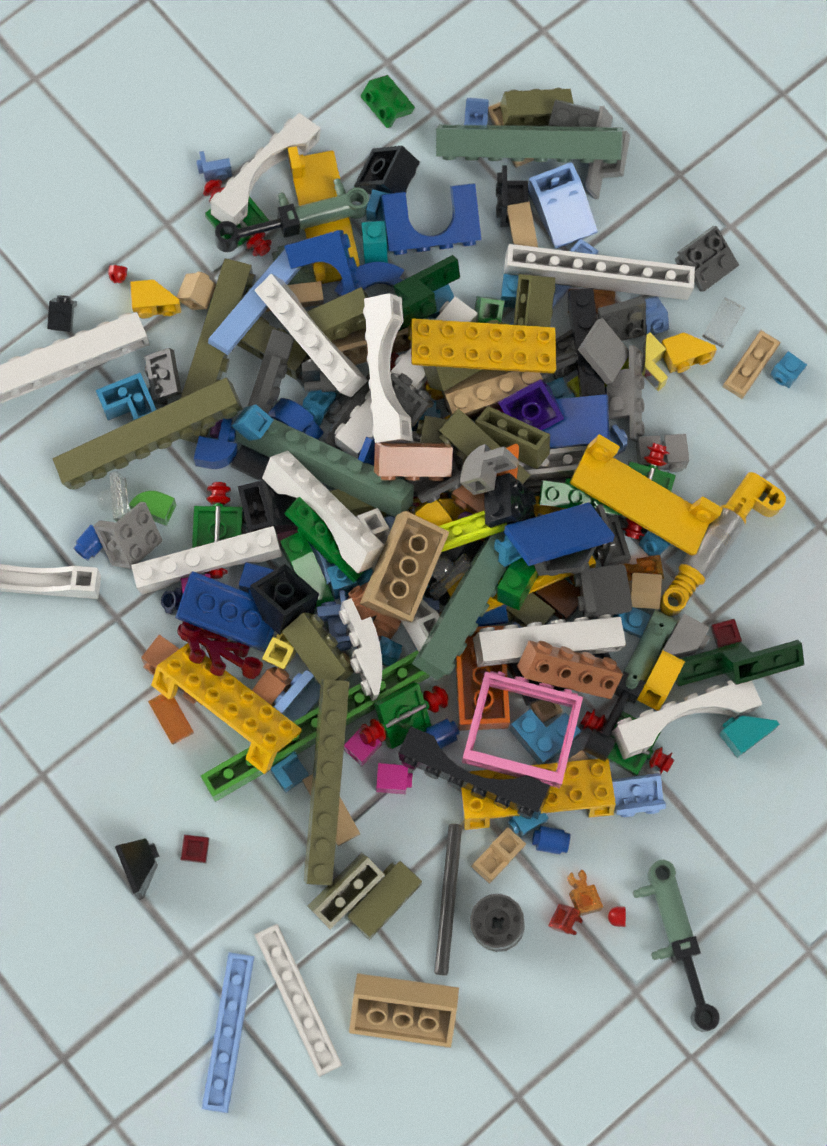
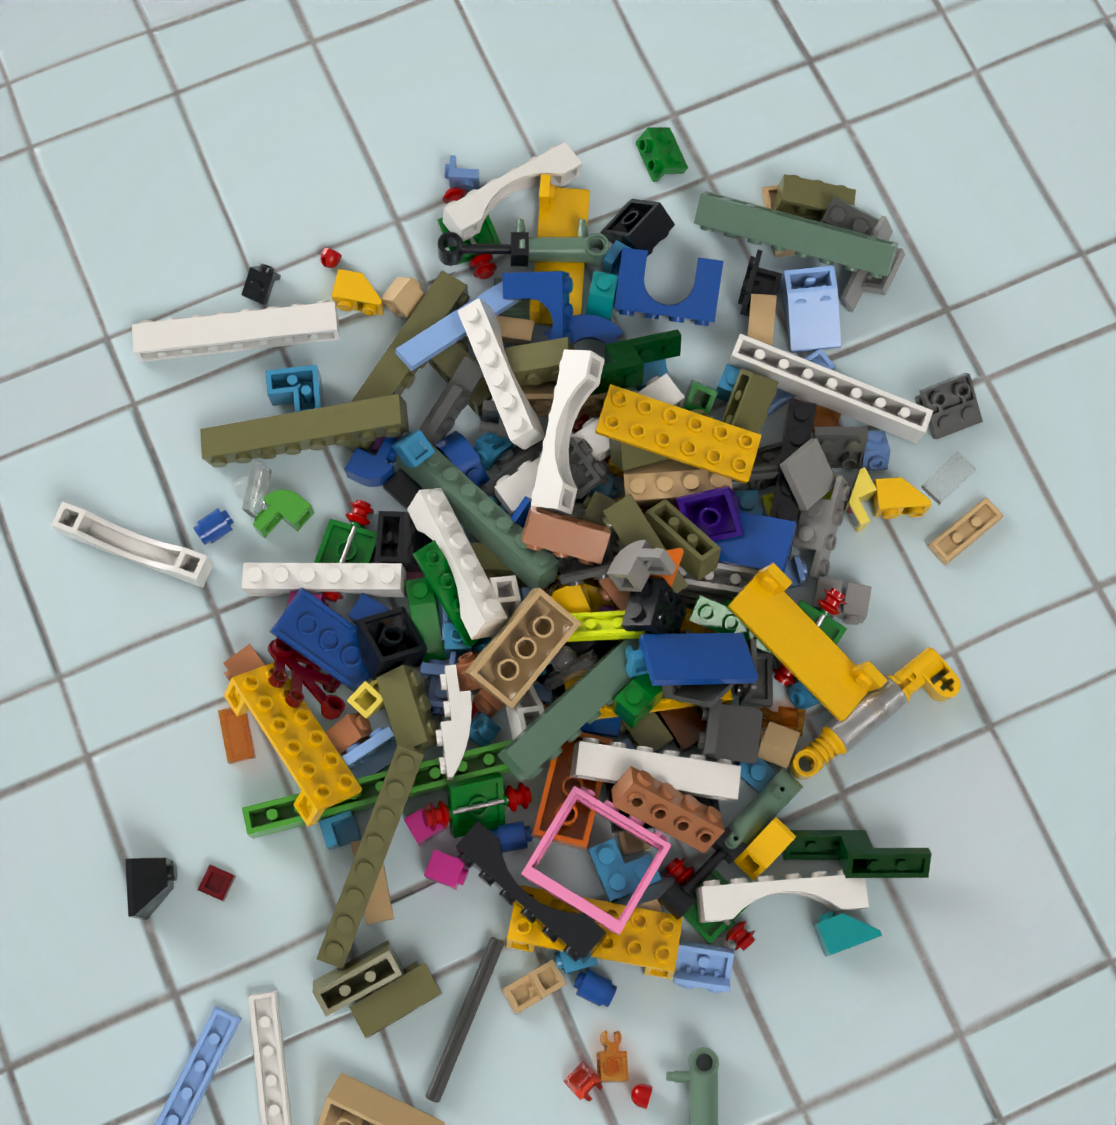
camera: 20 degrees right, 0 degrees up
light grey bracket [93,502,162,569] -> none
dark grey bracket [145,348,182,406] -> none
dark blue plate [161,587,183,614] -> none
medium blue bracket [464,98,489,125] -> none
dark grey wheel [470,894,525,952] -> none
light grey slope [661,613,710,658] -> none
dark red tile [710,619,742,648] -> none
dark azure bracket [770,351,807,388] -> none

